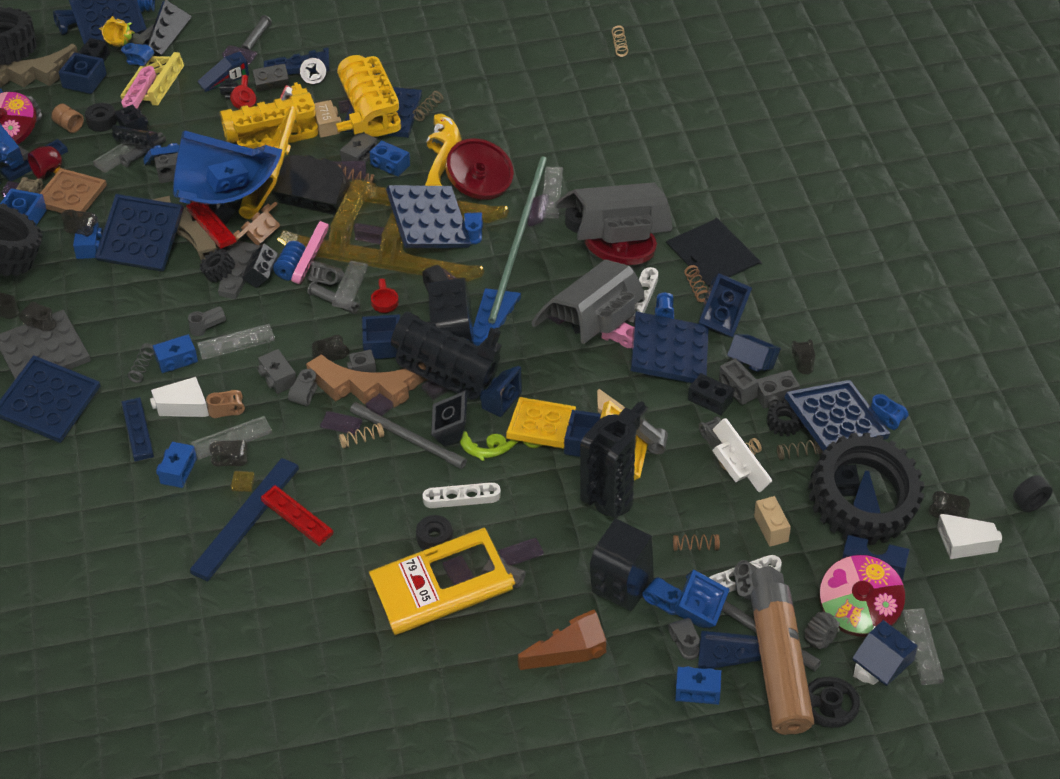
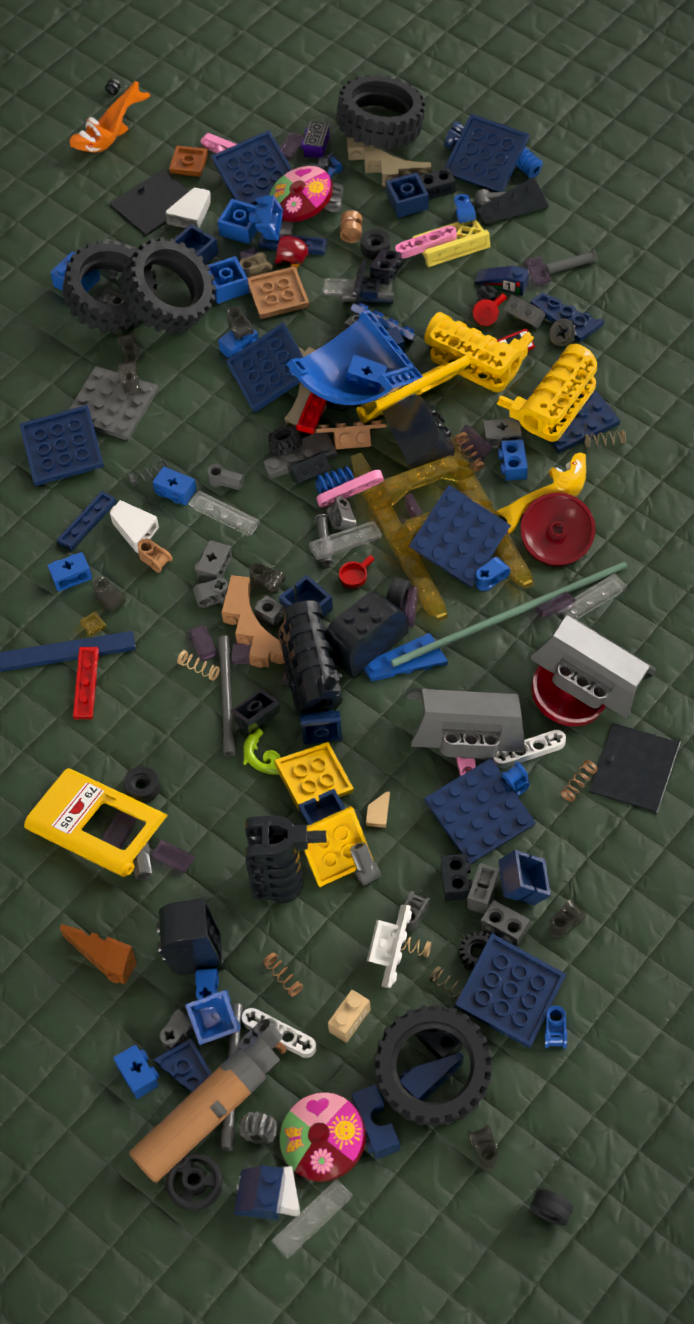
camera: 55 degrees right, 10 degrees up
yellow hair [99,16,135,47] -> none
clear tile [191,416,272,460] -> none
tan brick [315,100,341,138] -> none
white beam [423,483,501,508] -> none
dark blue slope [698,273,752,338] -> none
white slope [937,514,1002,559] -> none

